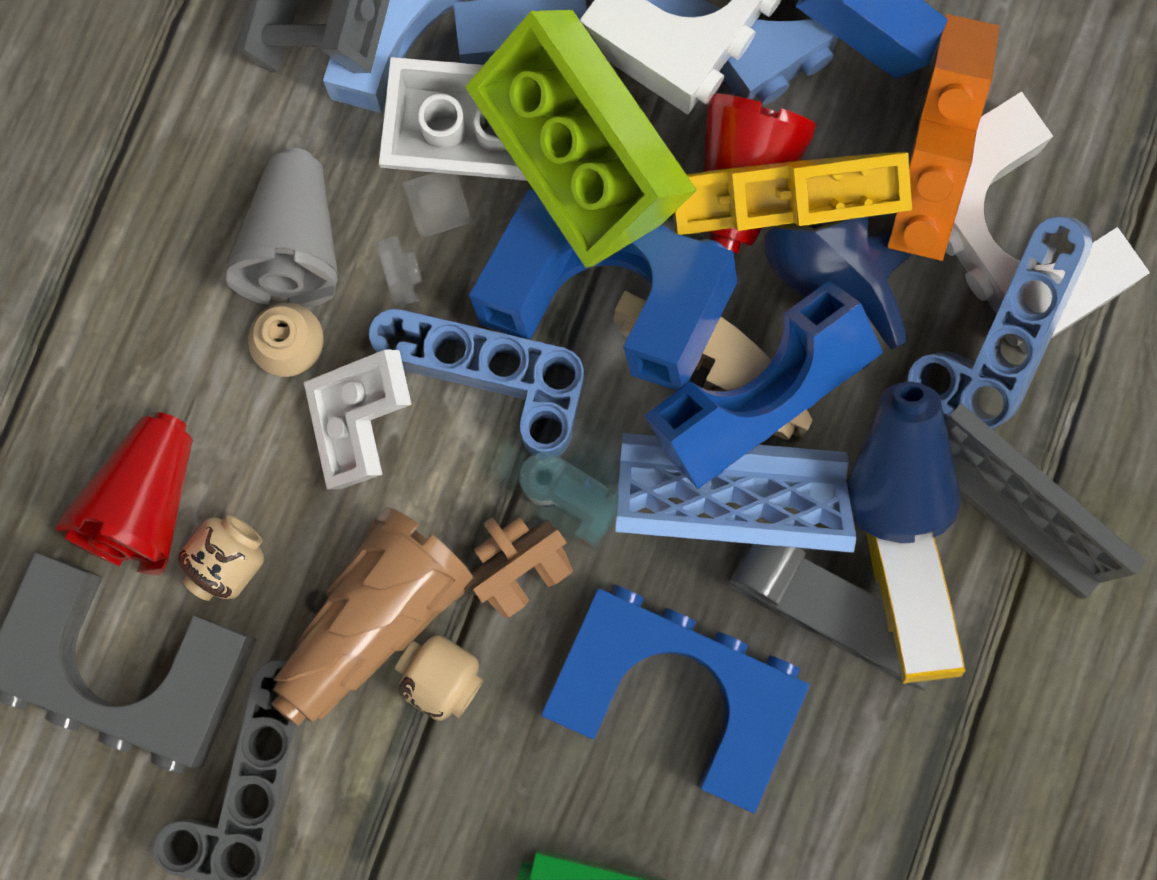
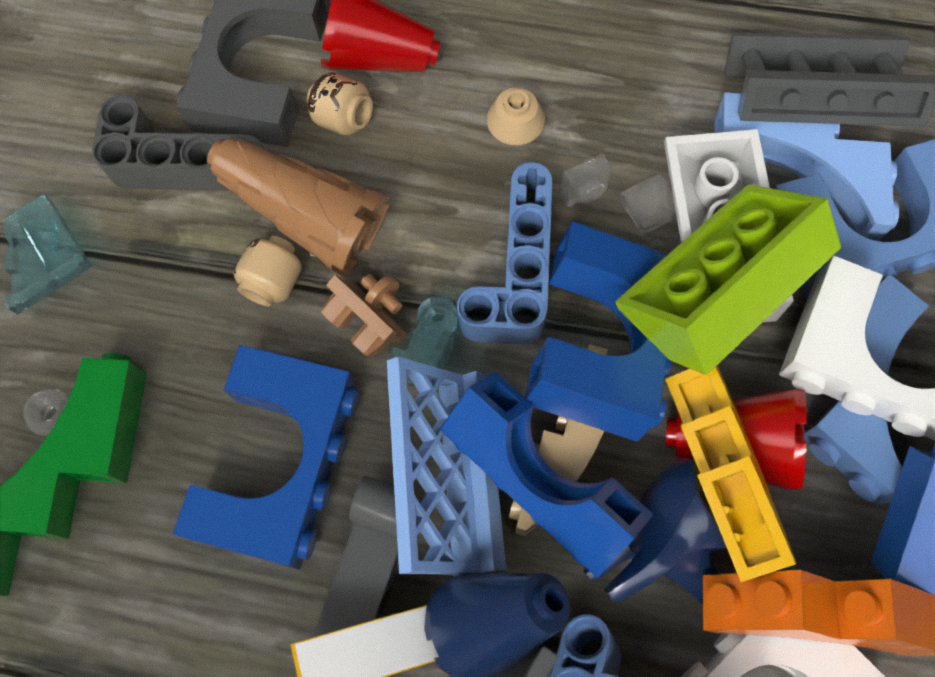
camera: 85 degrees right, 10 degrees down
light grey cone [226,148,339,307] -> none
white plate [304,350,412,490] -> none

